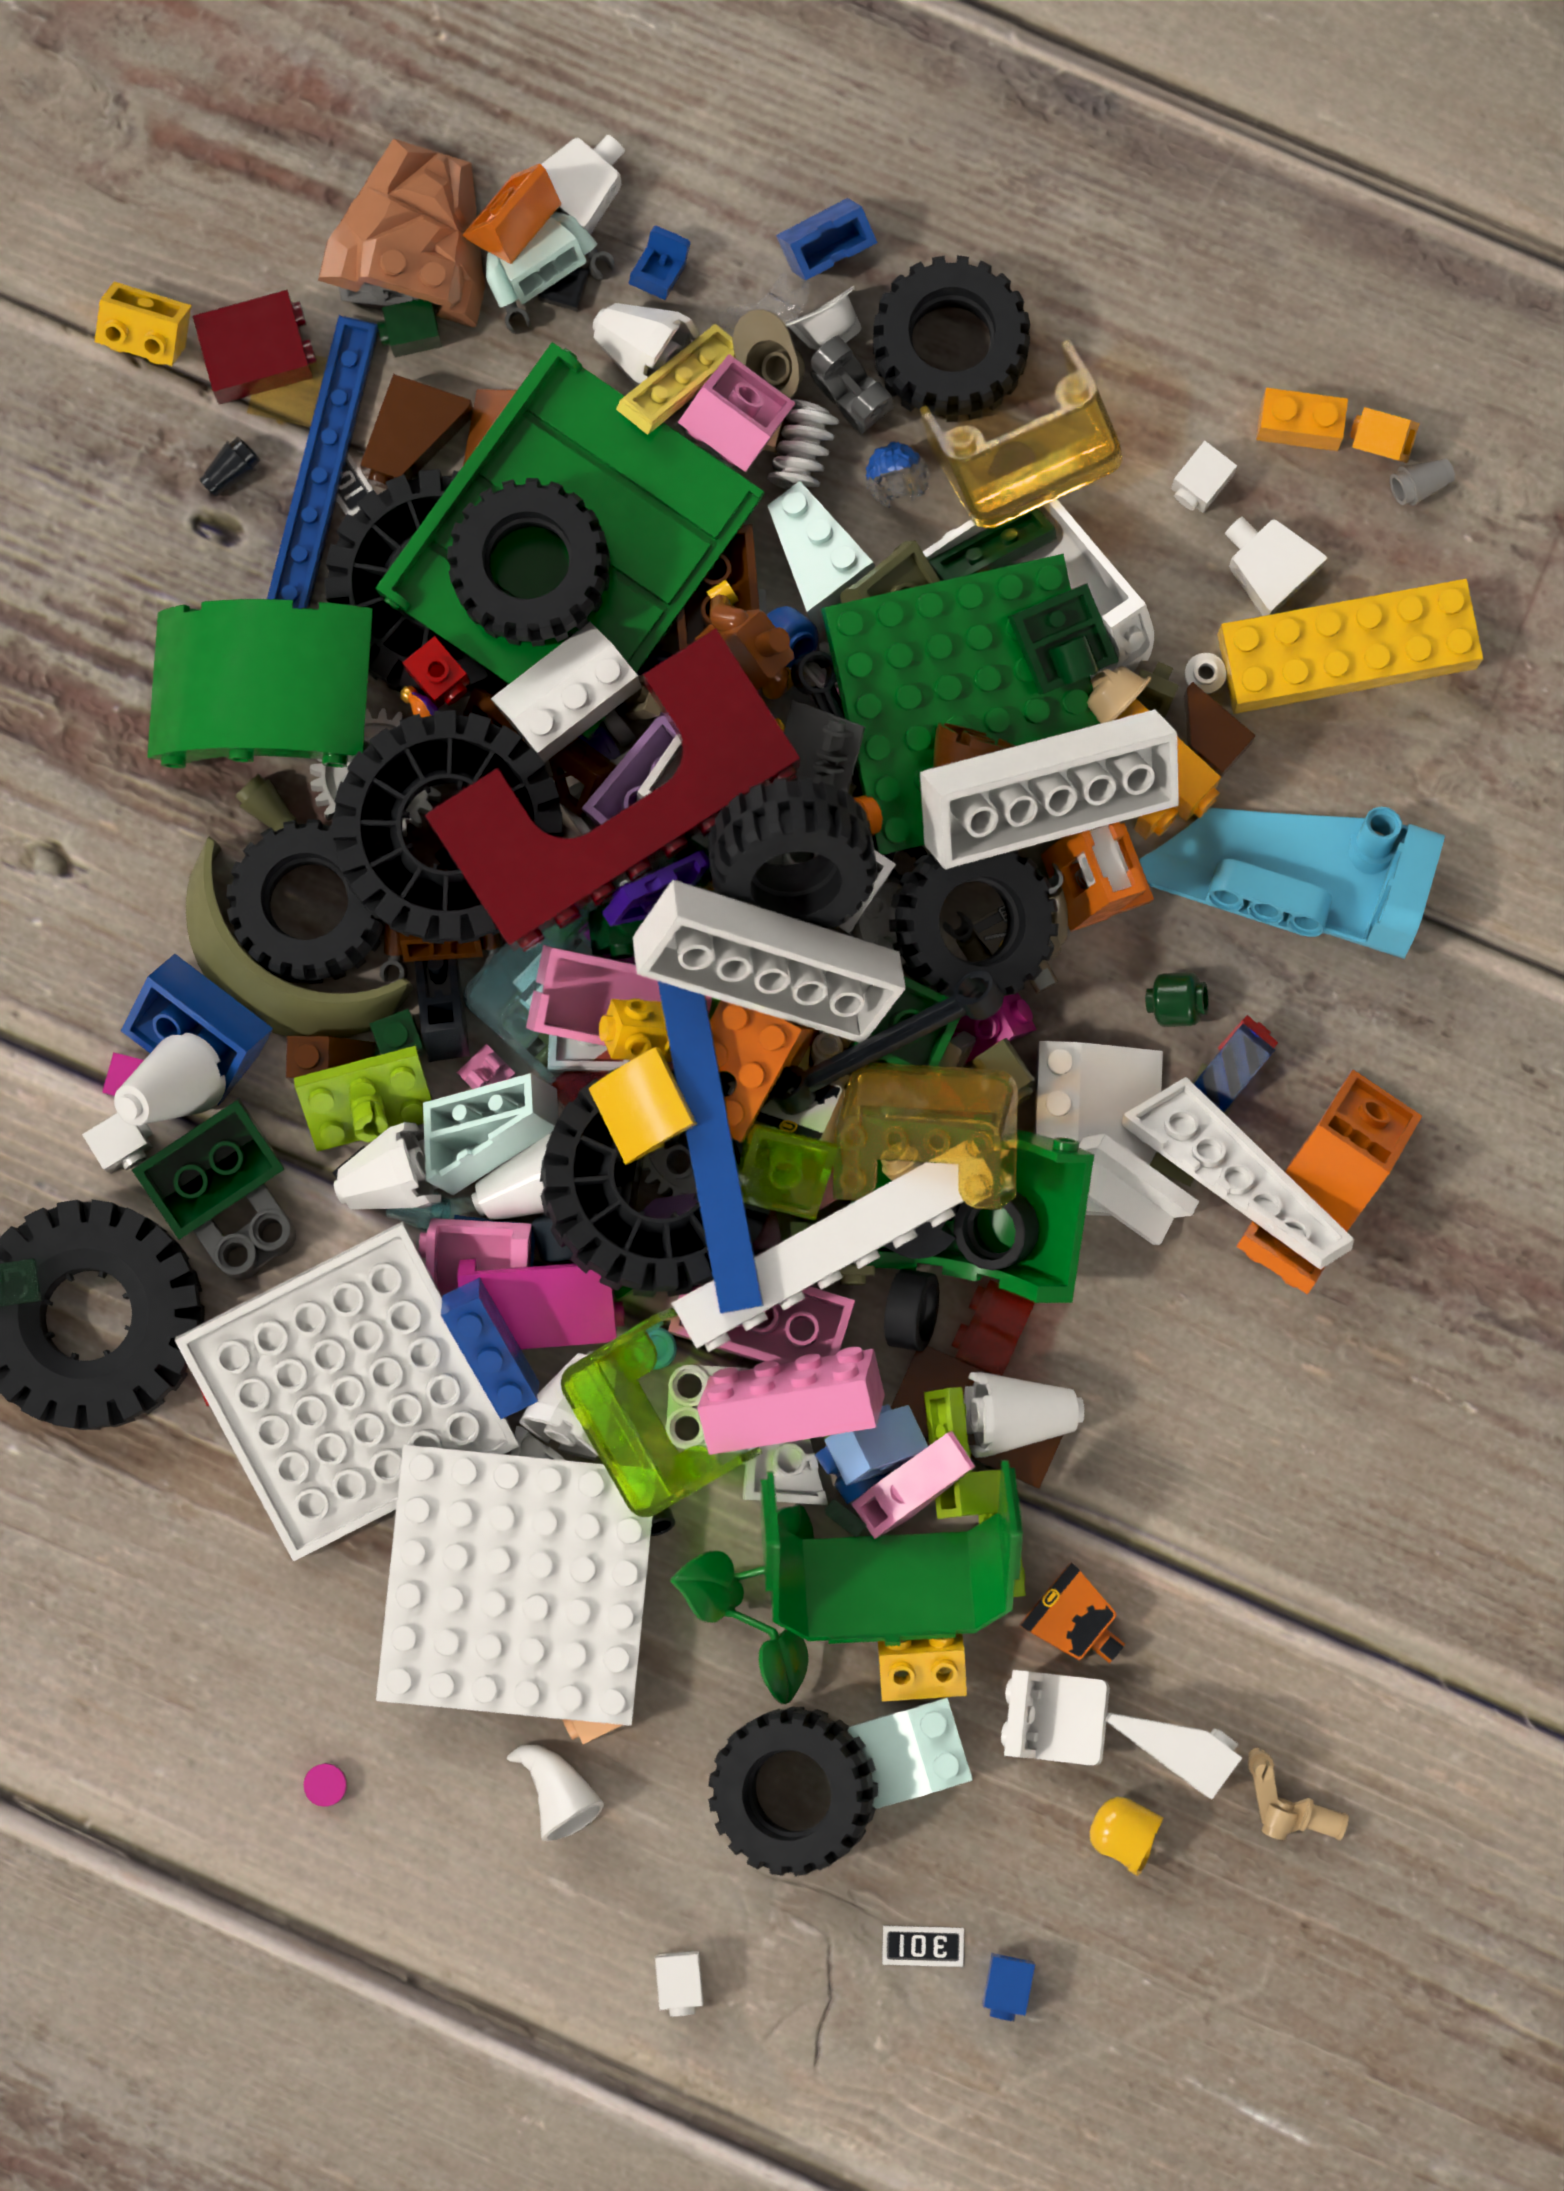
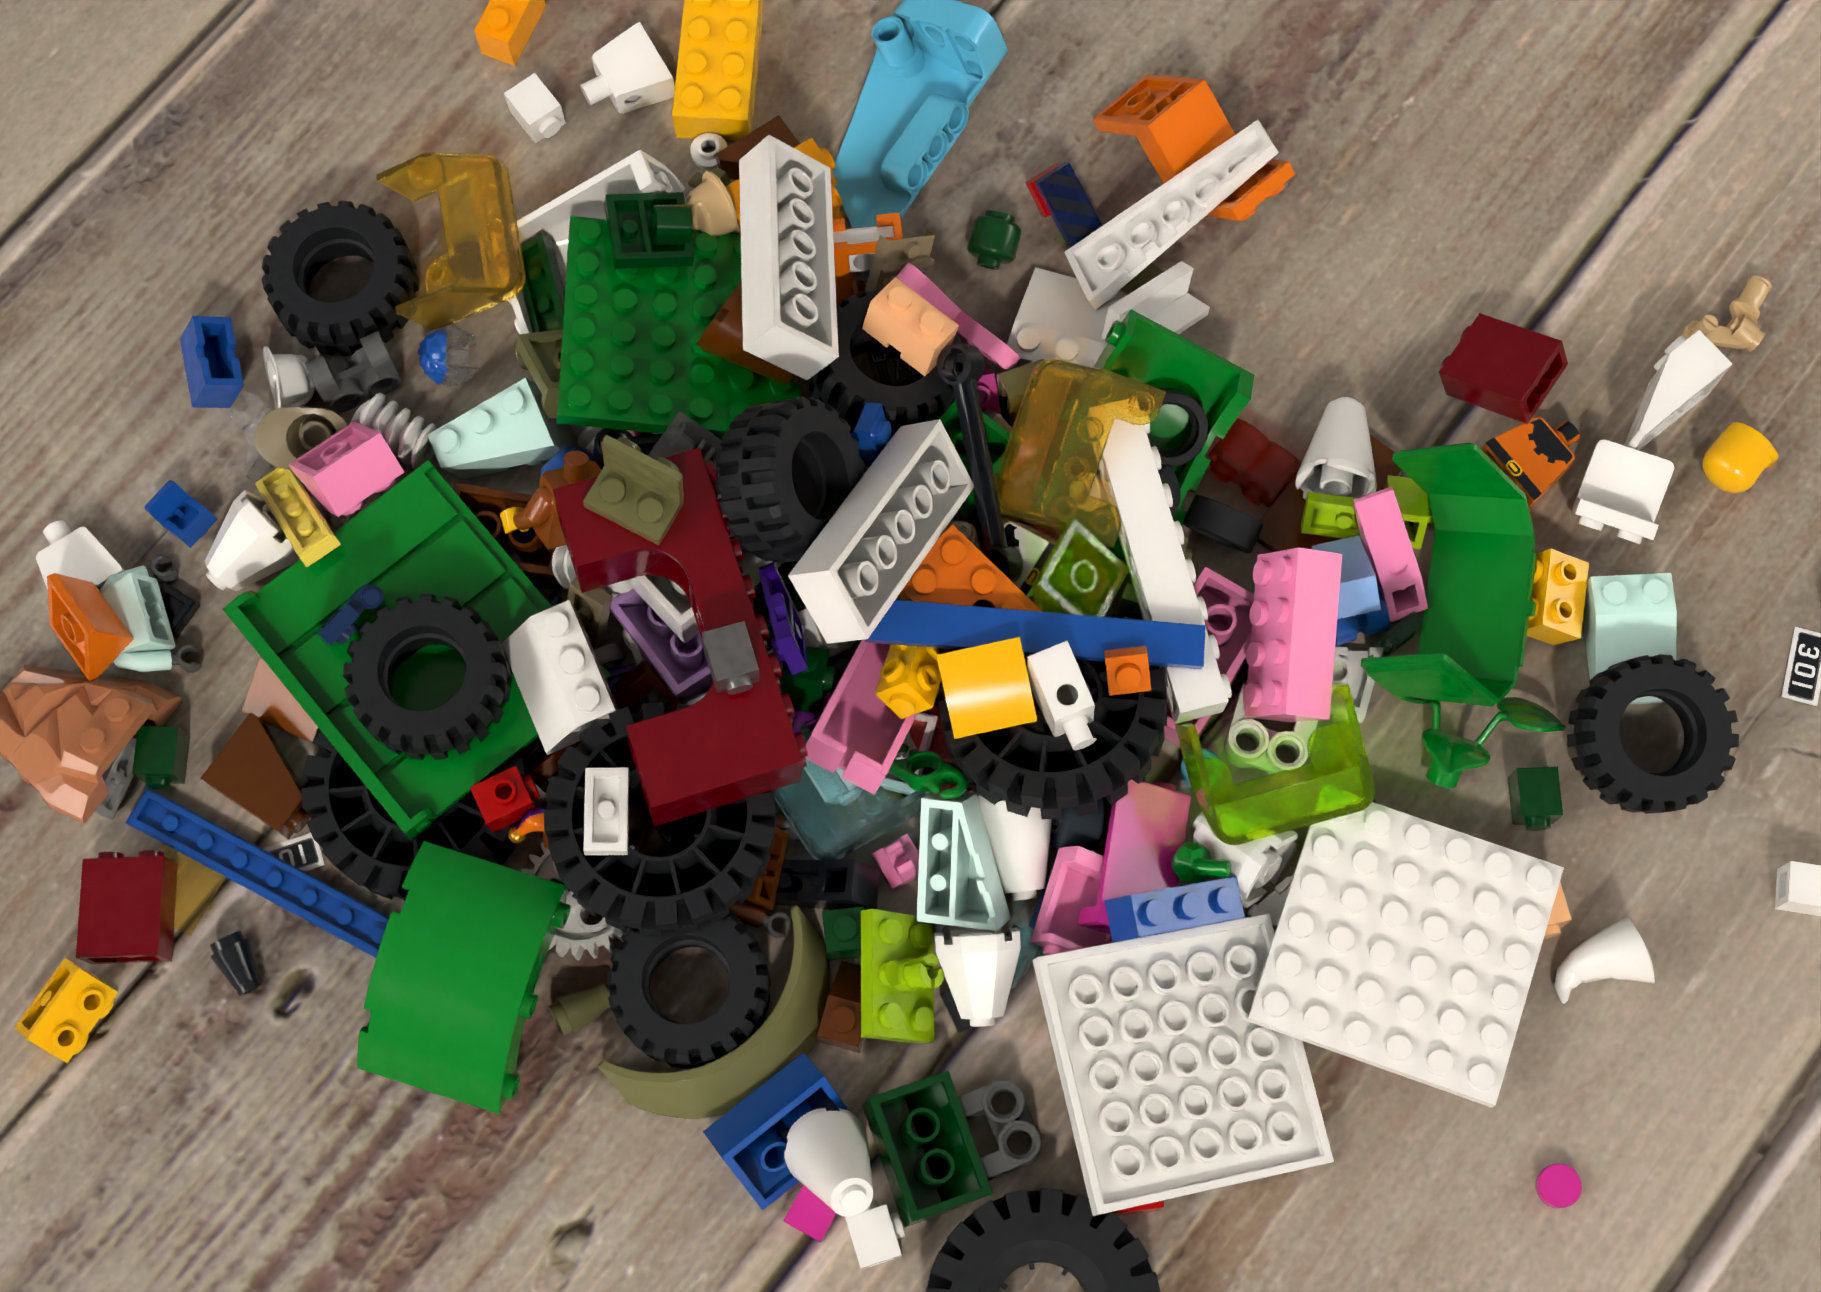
camera: 80 degrees left, 10 degrees down
none -> dark blue plate [314,584,384,645]
none -> olive bracket [583,435,684,546]
none -> white plate [583,767,629,855]
none -> flat silver brick [702,621,759,694]
none -> blue bracket [850,403,892,467]
none -> light nougat brick [862,277,959,376]
none -> dark tan piece [865,229,935,294]
none -> green piece [889,744,968,800]
none -> bright pink beam [896,262,1021,371]
none -> white torso [1027,641,1097,750]
none -> orange plate [1104,646,1151,696]
none -> green plate [1172,842,1231,884]
none -> dark red brick [1439,313,1568,424]
none -> dark green brick [1508,767,1563,831]

